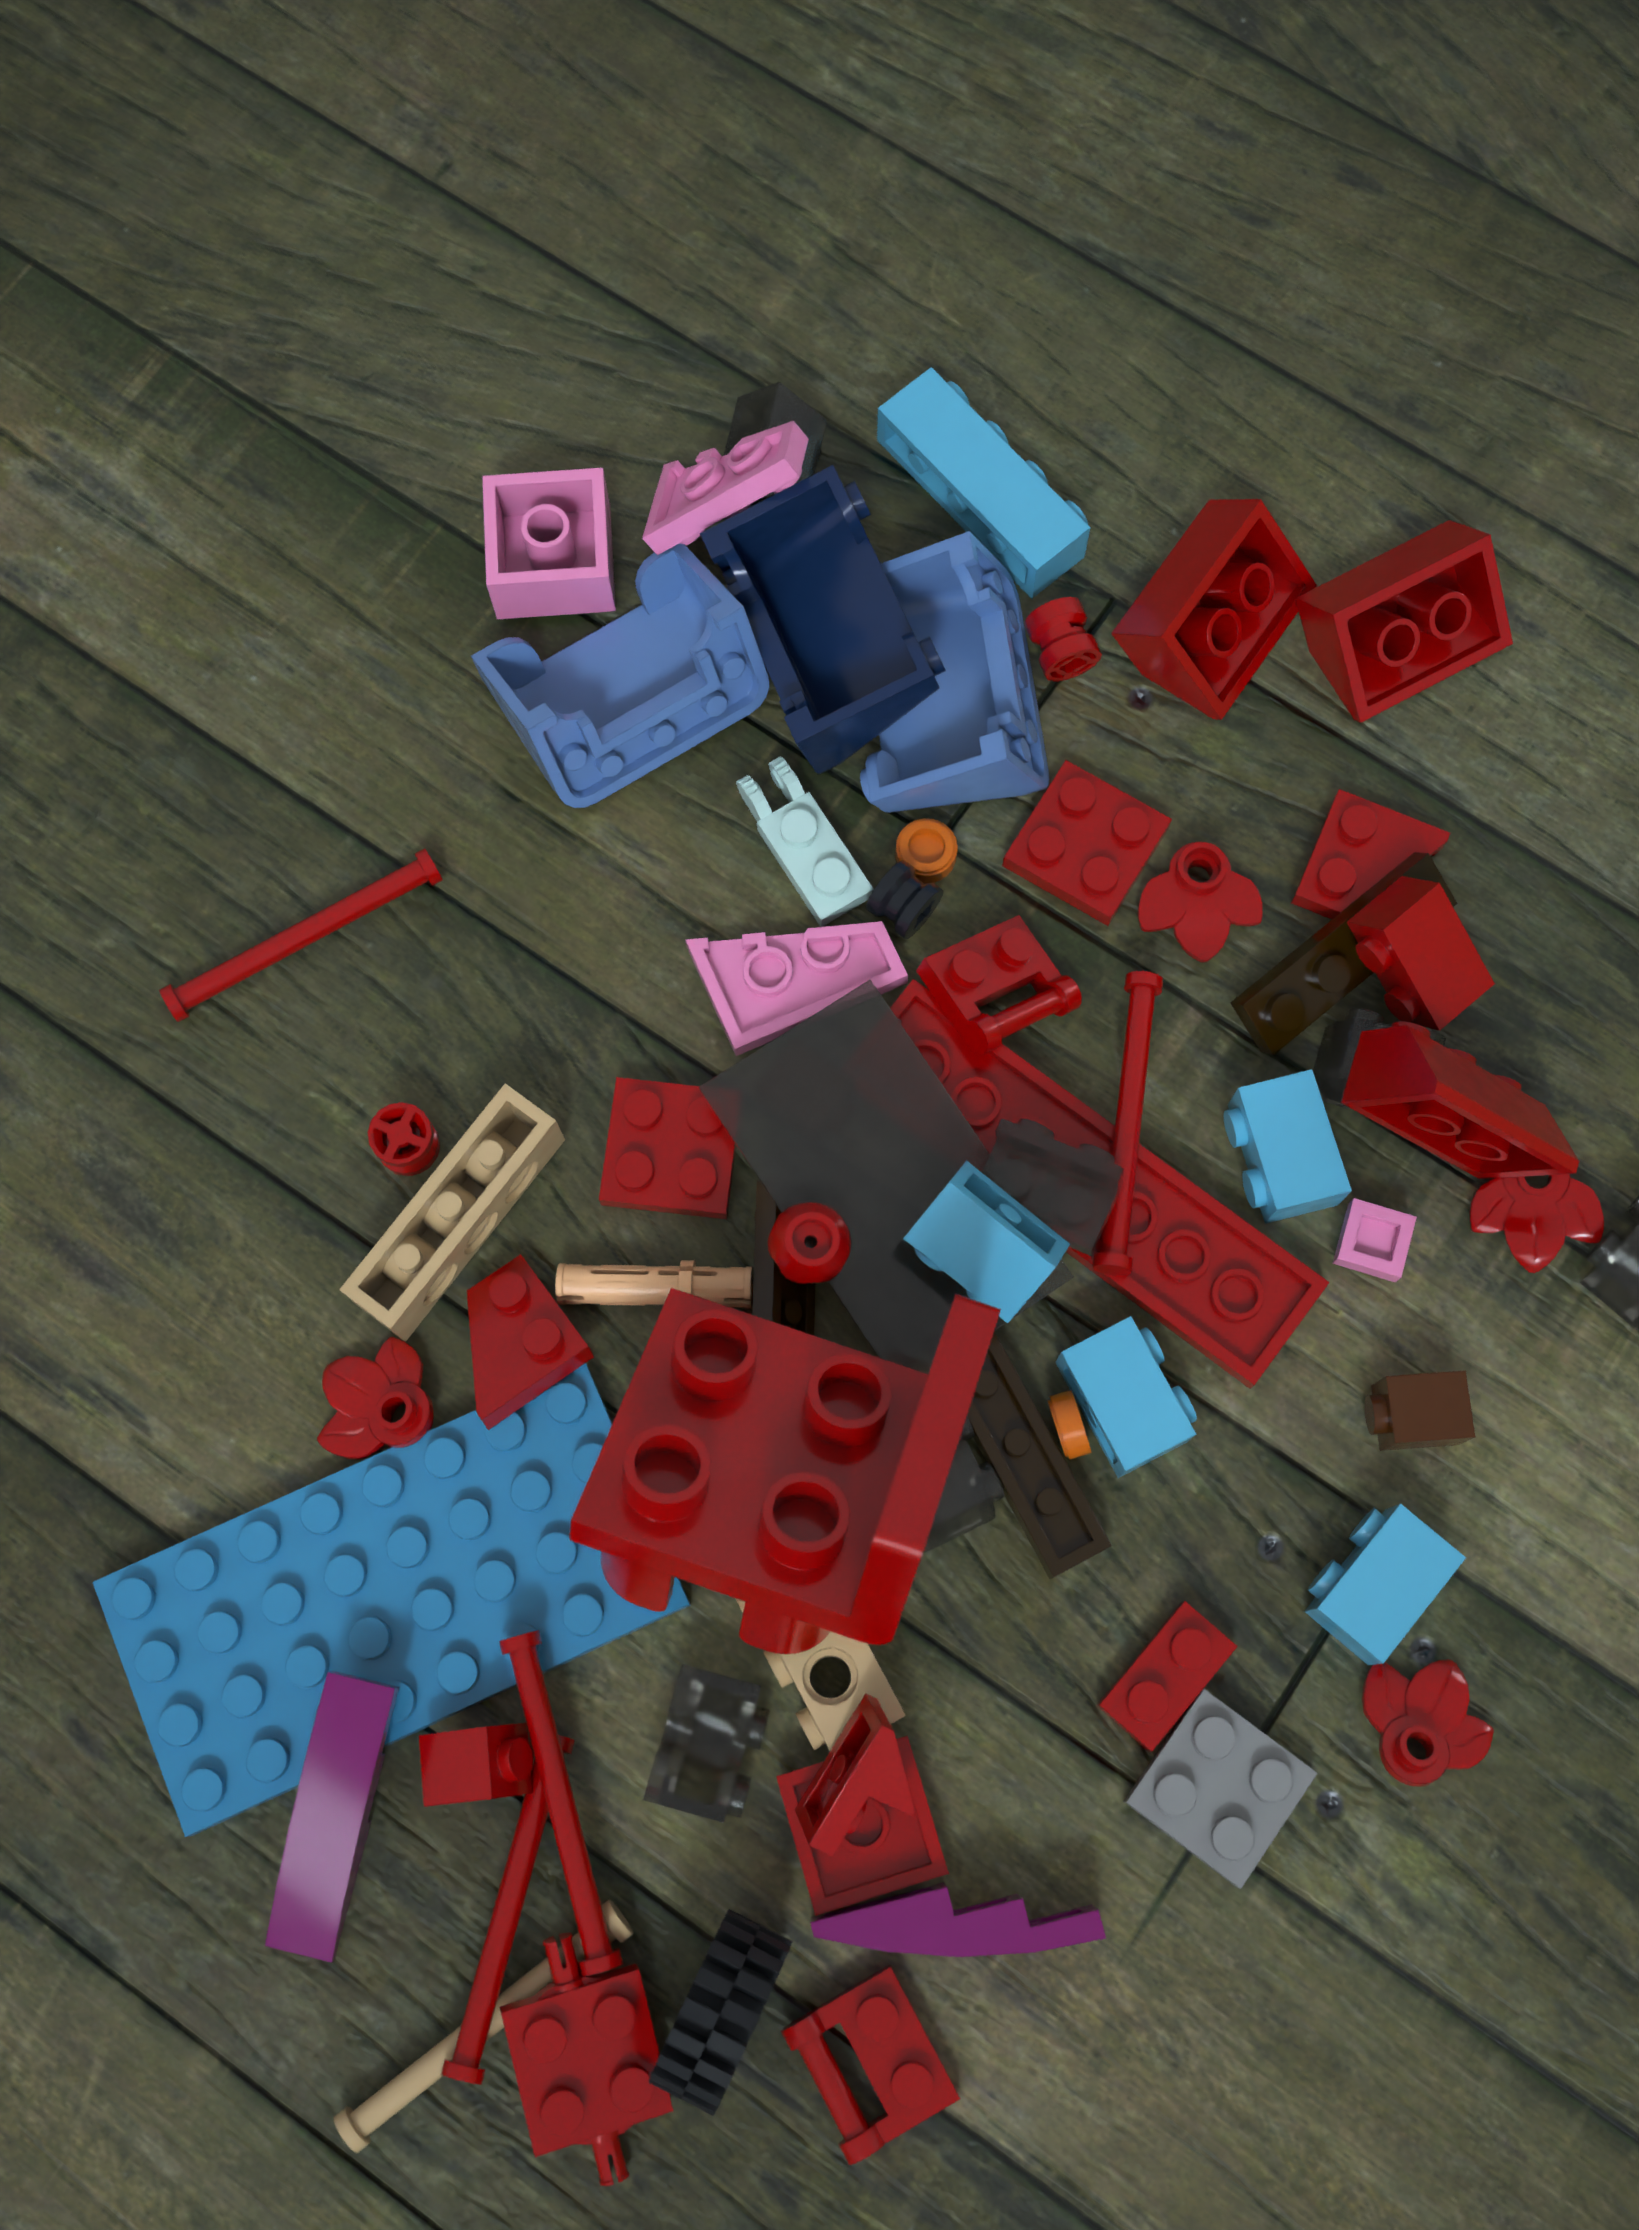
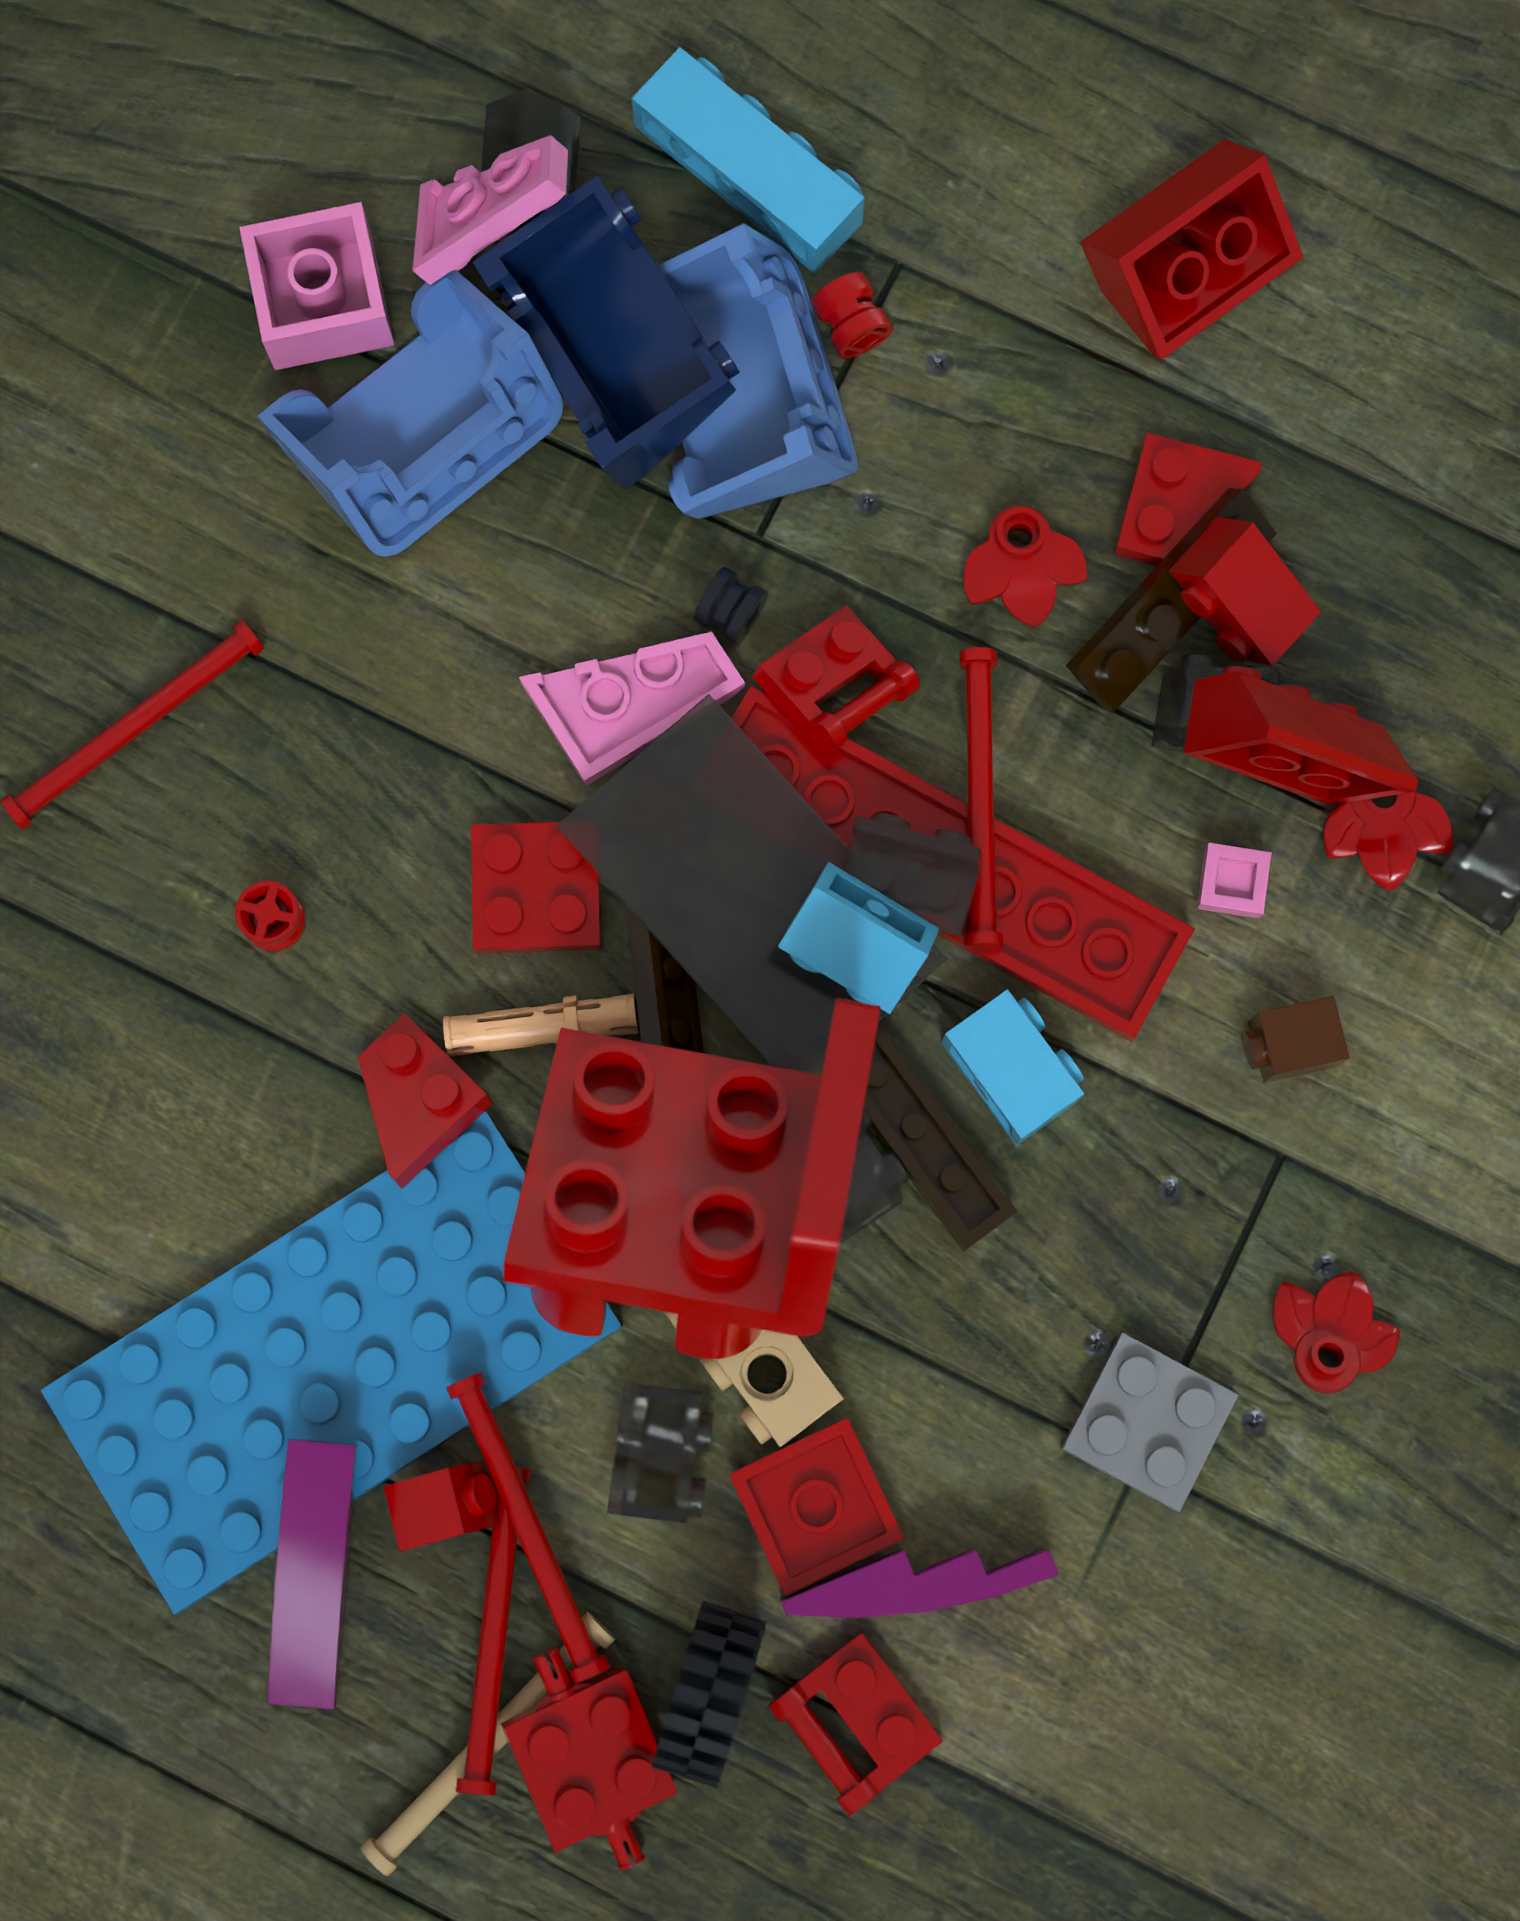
camera: 10 degrees left, 5 degrees up
red plate [317,1337,434,1459] -> none
tan brick [339,1083,565,1342] -> none
light aqua hinge [736,756,874,927] -> none
red plate [768,1202,851,1284] -> none
red slope [795,1693,916,1856] -> none
orange tile [895,818,957,883] -> none
red plate [1002,760,1172,926] -> none
orange tile [1047,1390,1092,1460] -> none
red plate [1096,1601,1238,1752] -> none
red slope [1111,499,1317,720] -> none
medium azure brick [1223,1069,1352,1224] -> none
medium azure brick [1304,1504,1466,1665] -> none

